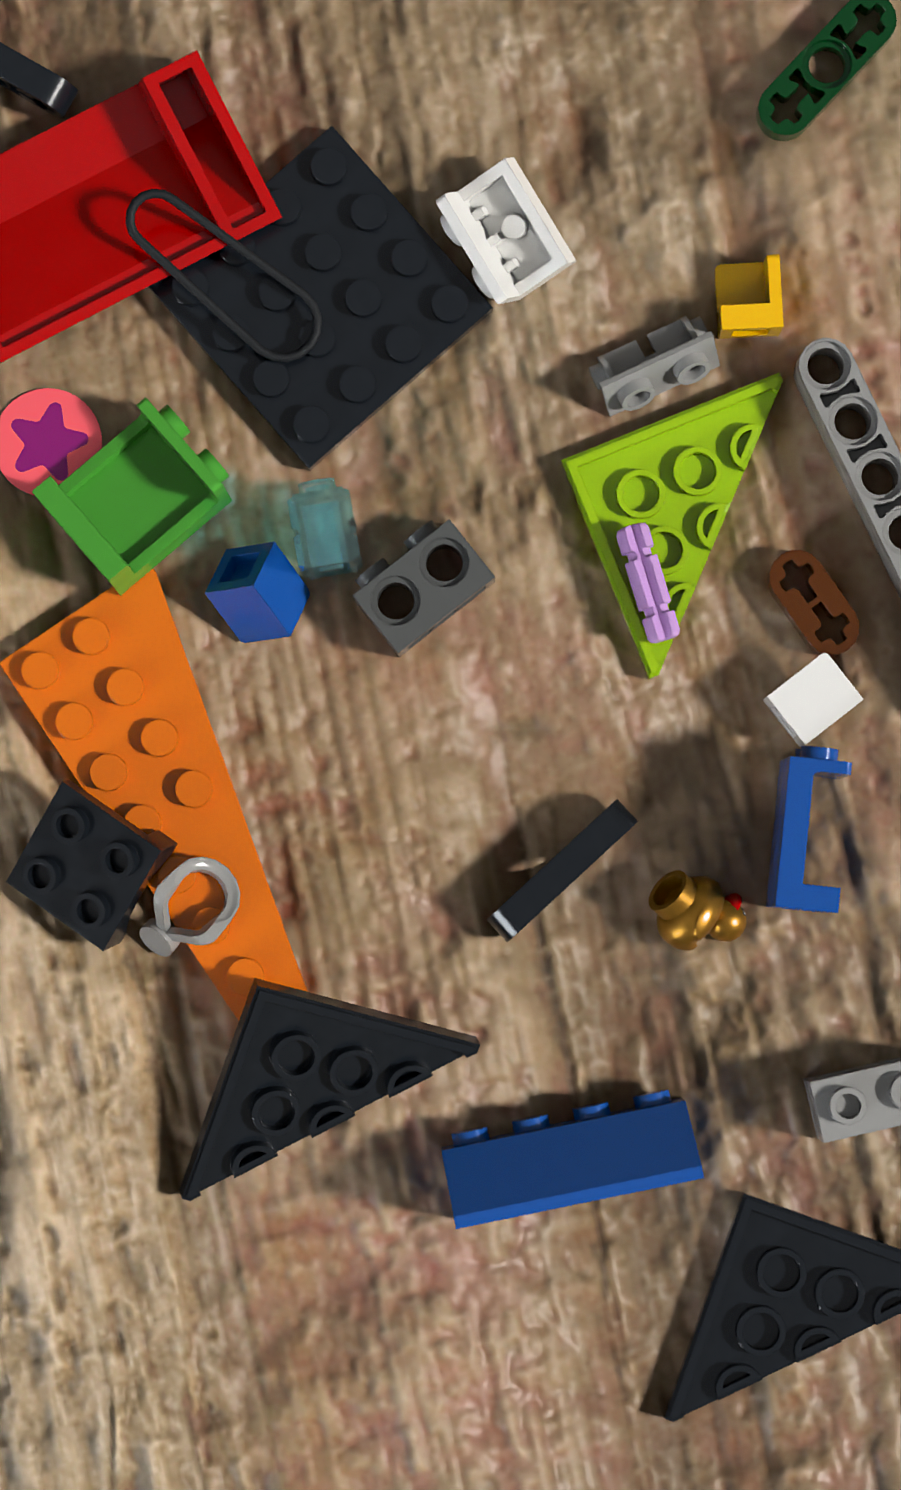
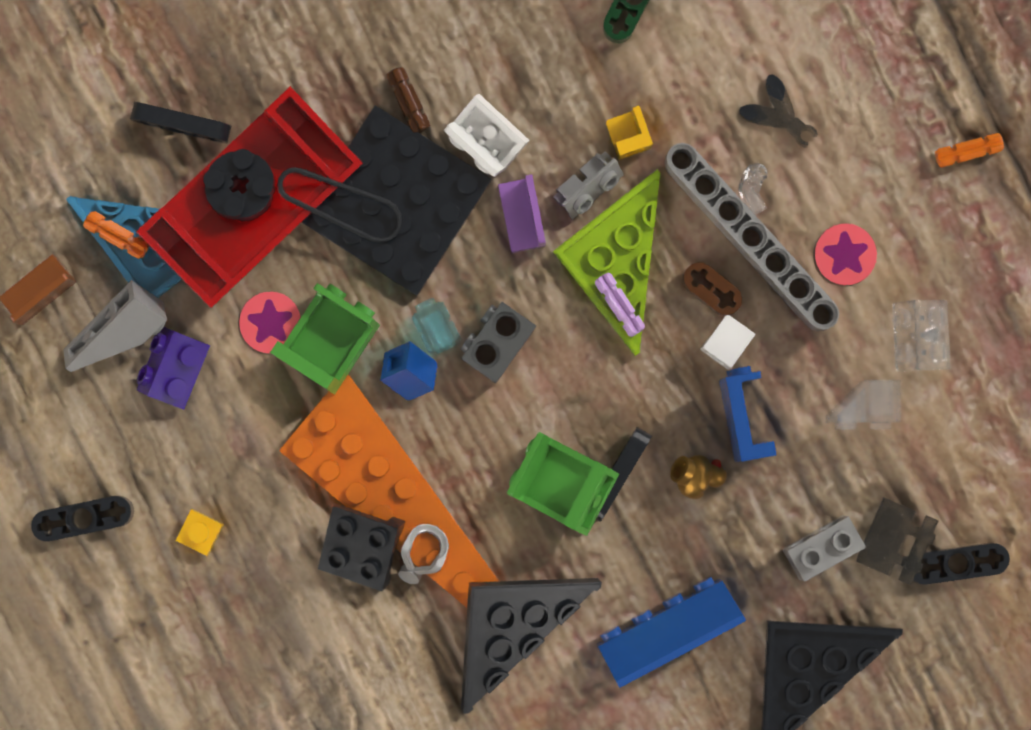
camera: 20 degrees left, 0 degrees up
none -> black plate [204,149,275,221]
none -> reddish brown axle [386,67,430,133]
none -> medium lavender panel [498,174,546,253]
none -> bright green panel [507,432,619,536]

